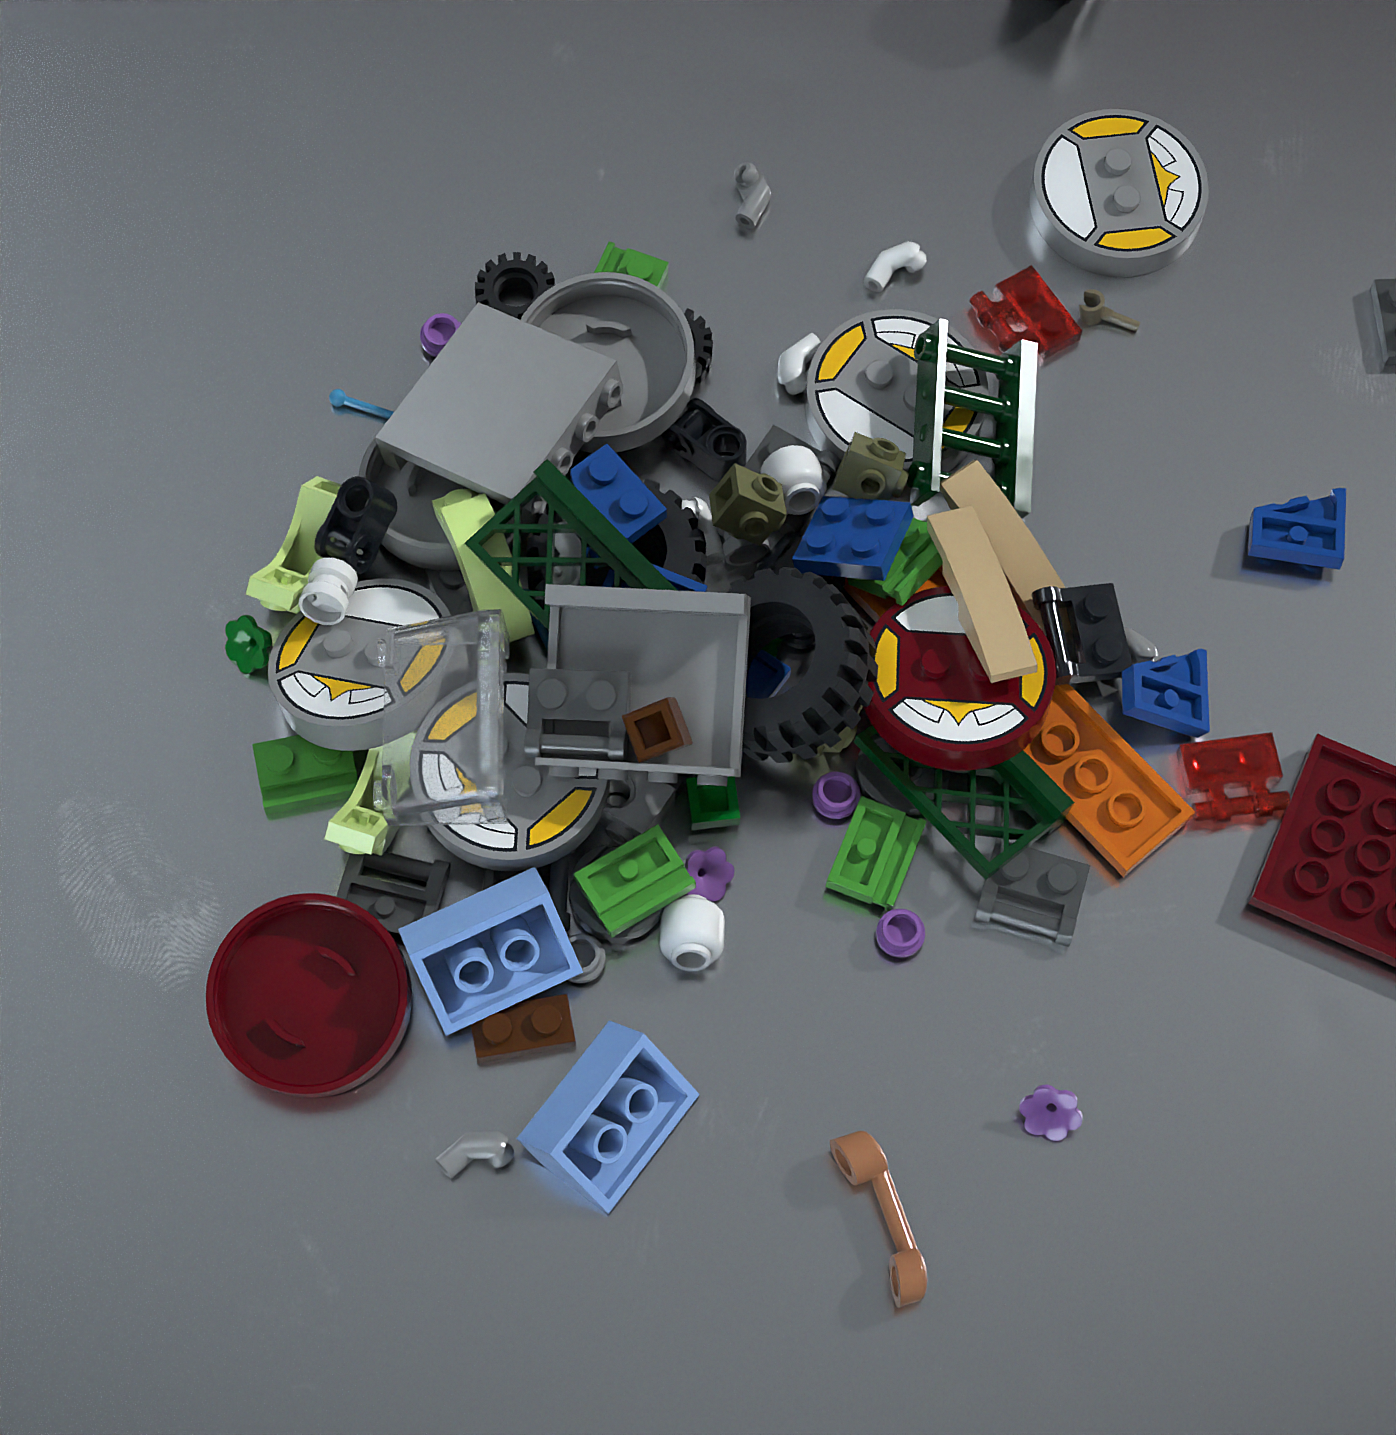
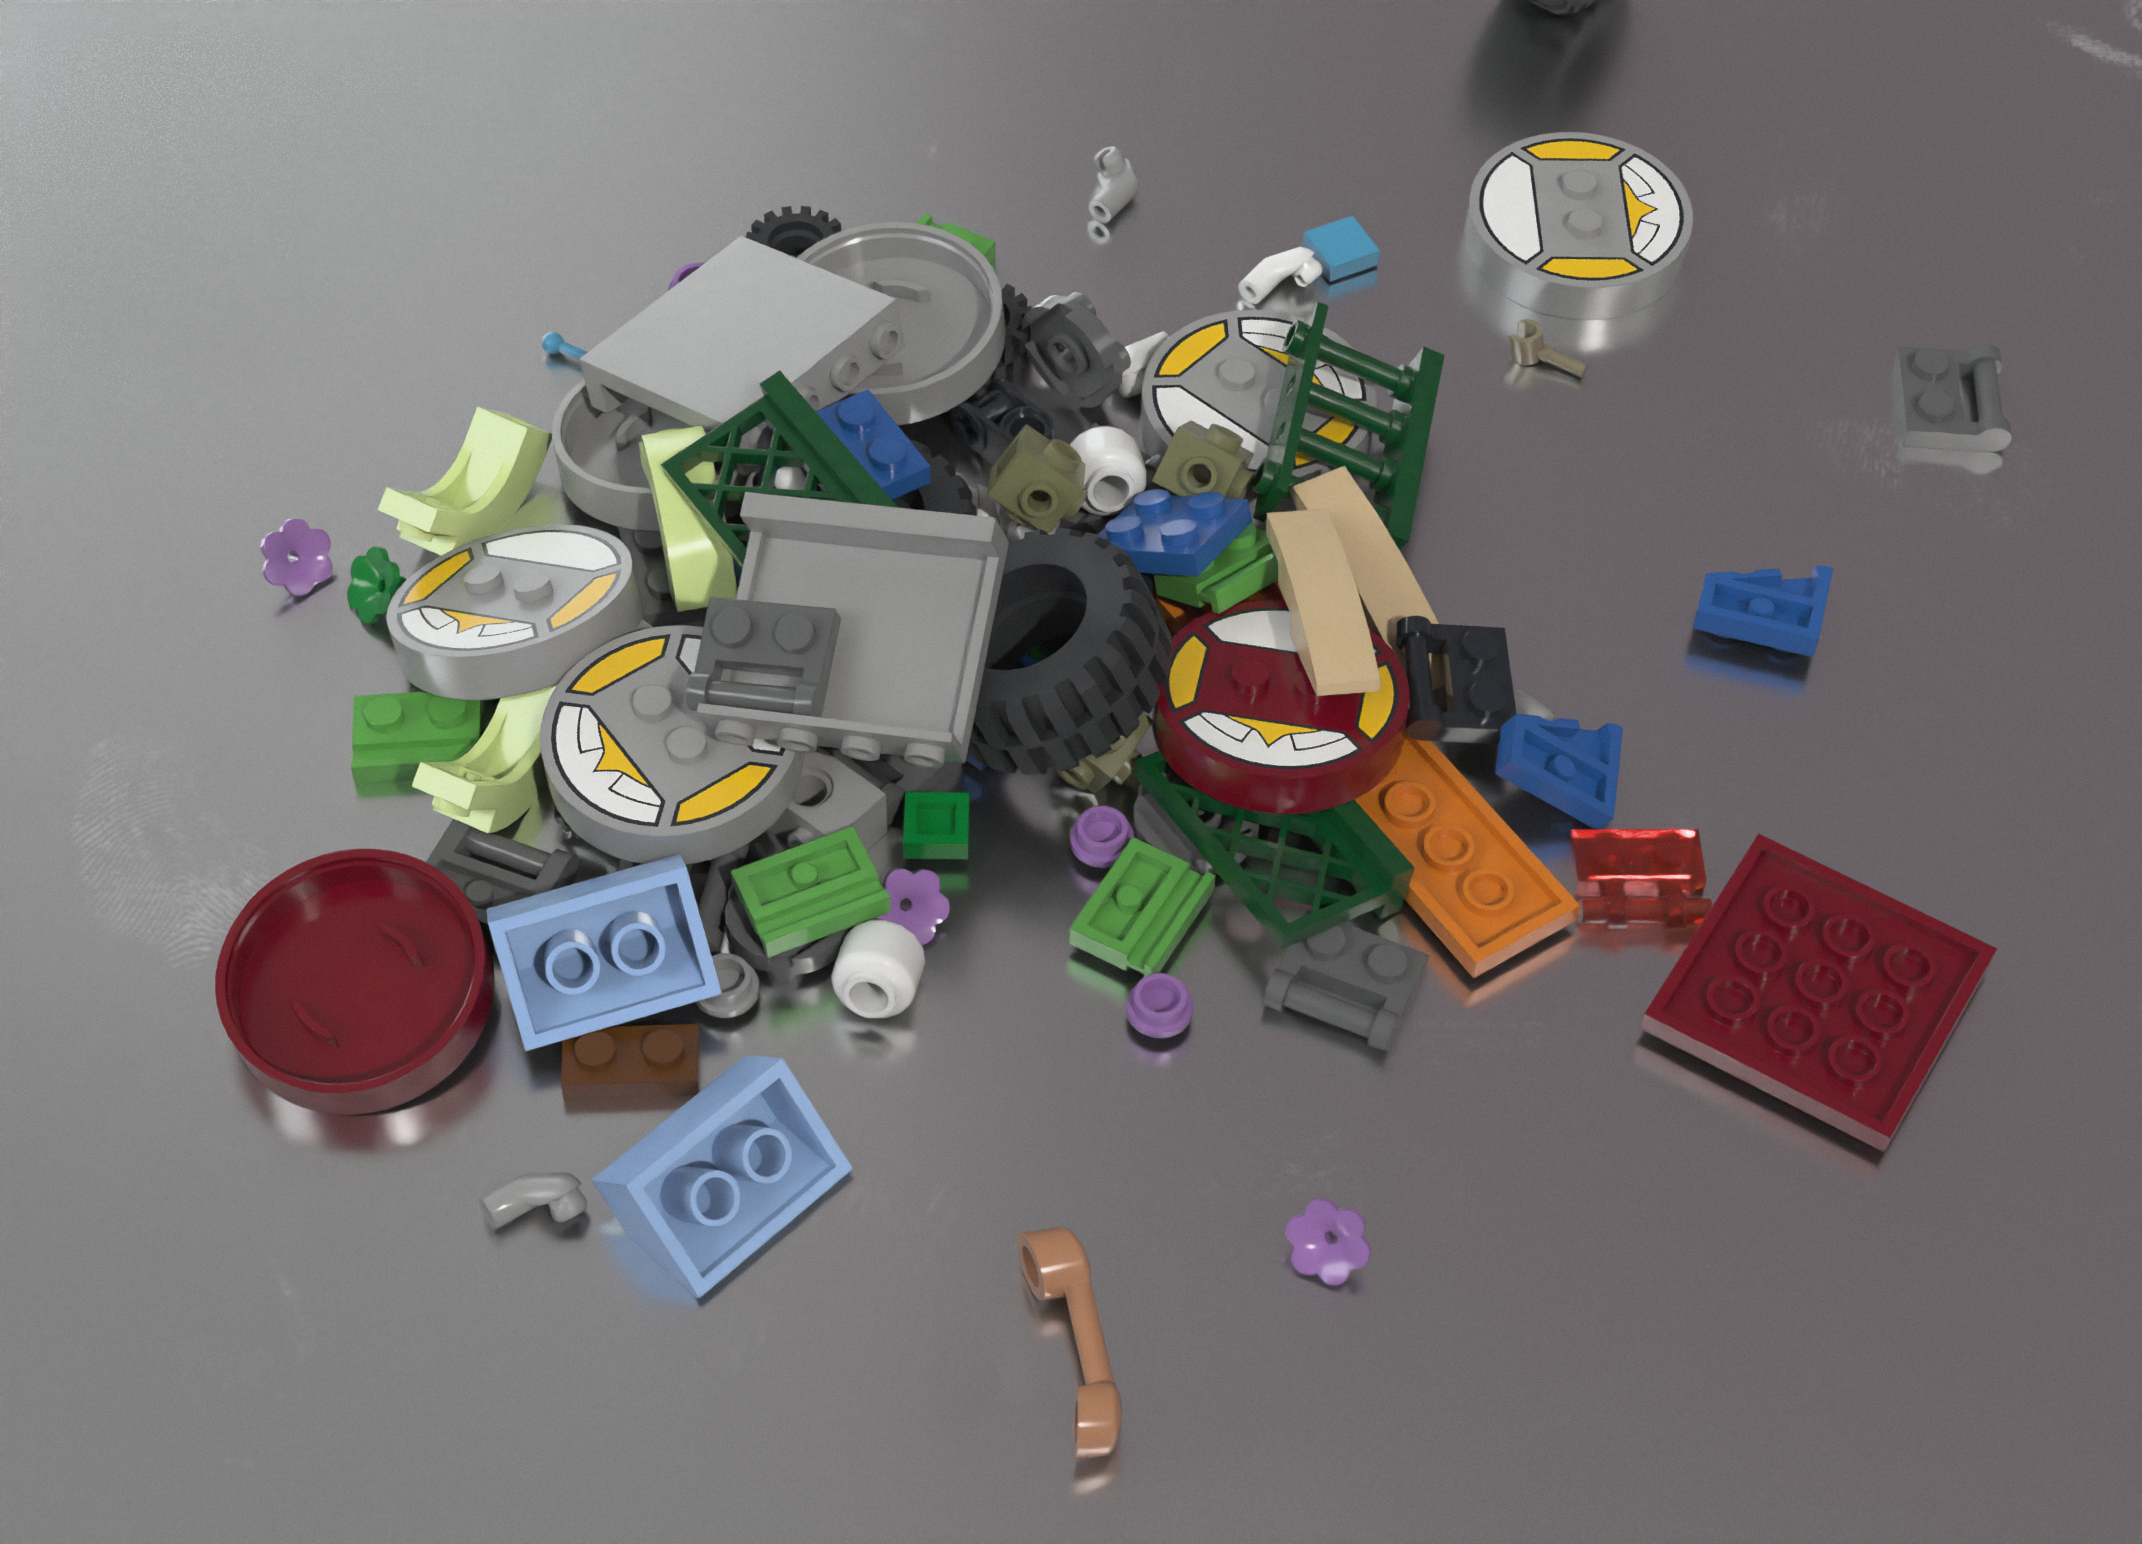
camera: 10 degrees right, 15 degrees down
white wheel [298,558,358,625] -> none
black piece [314,476,397,574] -> none
clear windscreen [373,609,510,826] -> none
reddish brown slope [622,697,693,763] -> none
clear red plate [969,265,1083,360] -> none
none -> medium lavender plant [260,518,333,596]
none -> dark grey plate [1022,292,1131,408]
none -> dark azure tile [1303,215,1380,282]

